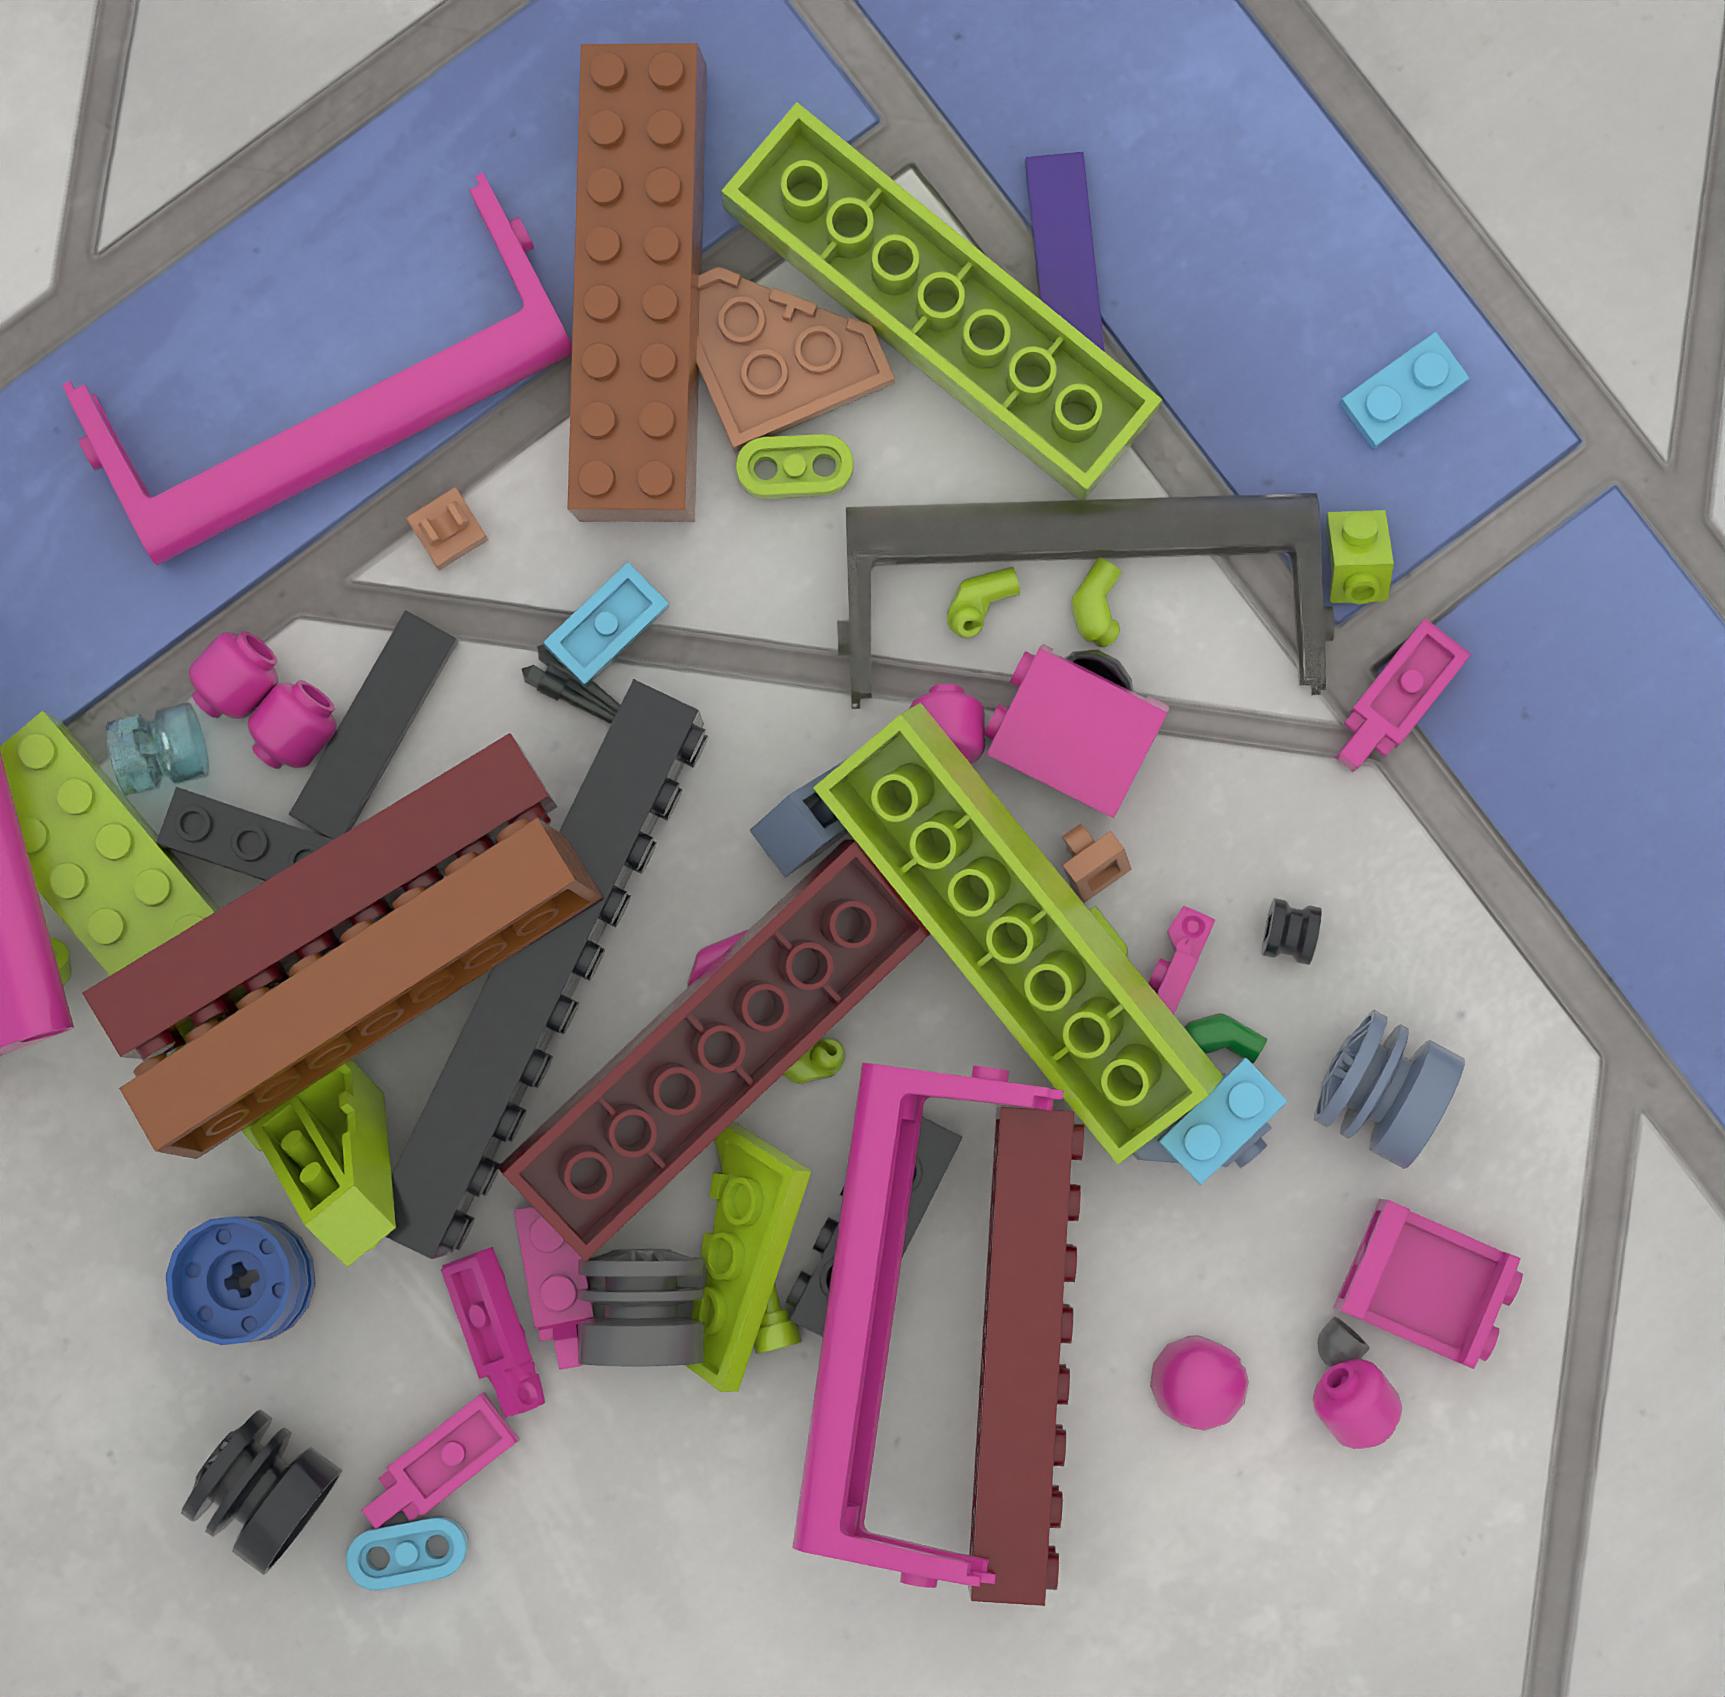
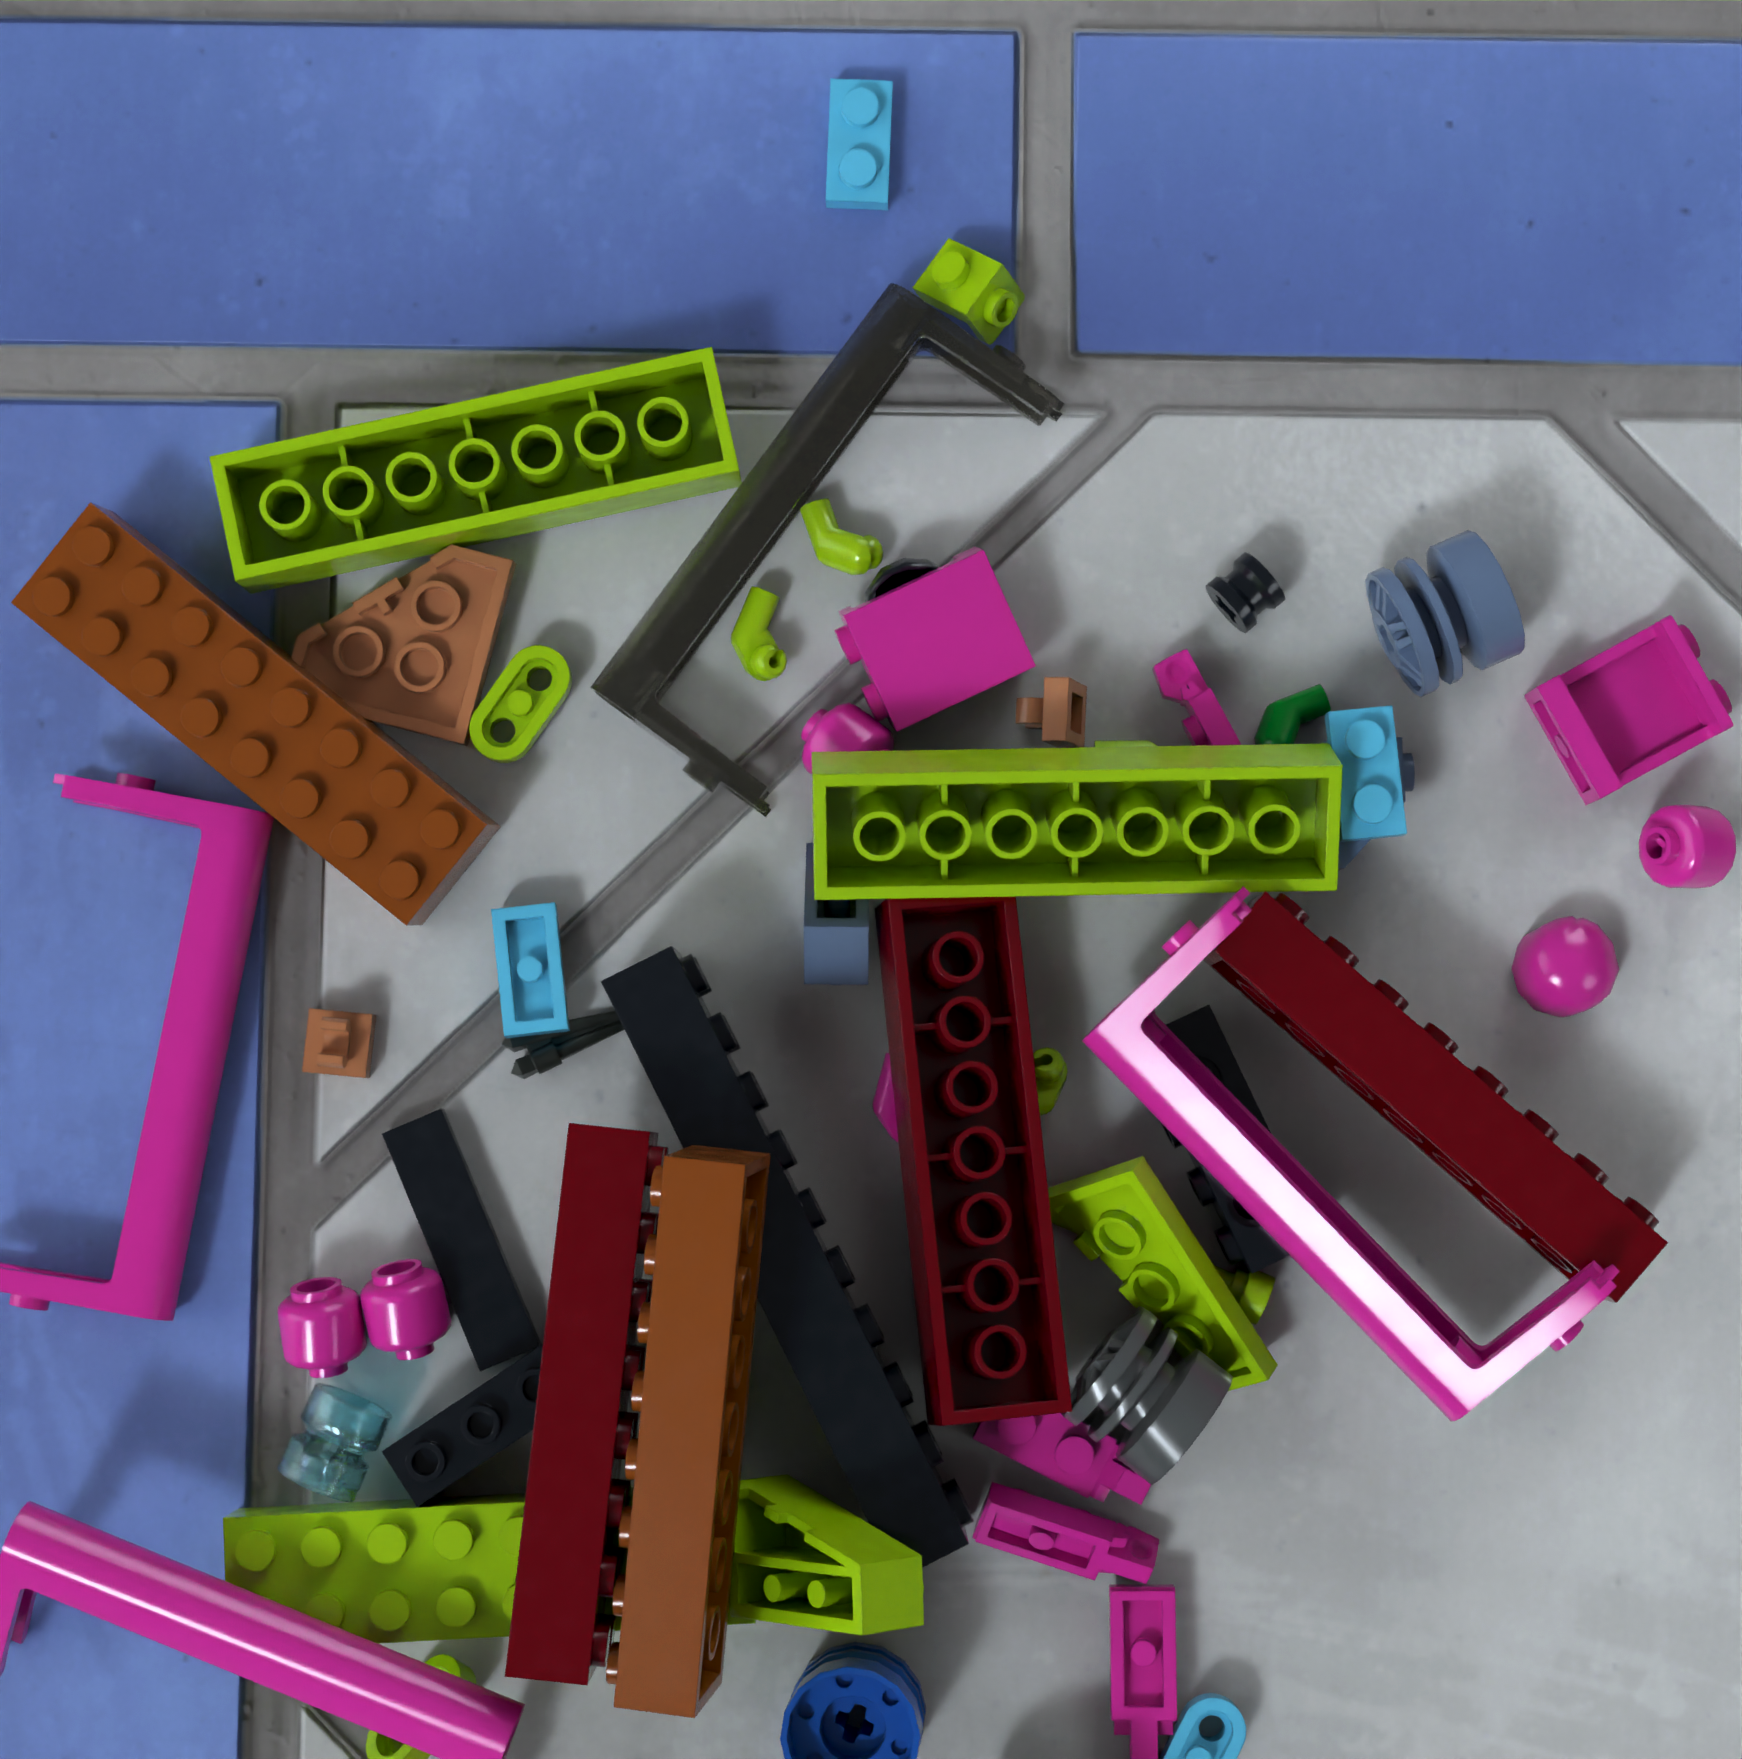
camera: 50 degrees left, 0 degrees up
dark purple tile [1025,152,1105,352] -> none
dark grey hinge [1317,1316,1370,1367] -> none
dark pink hinge [1335,618,1471,772] -> none

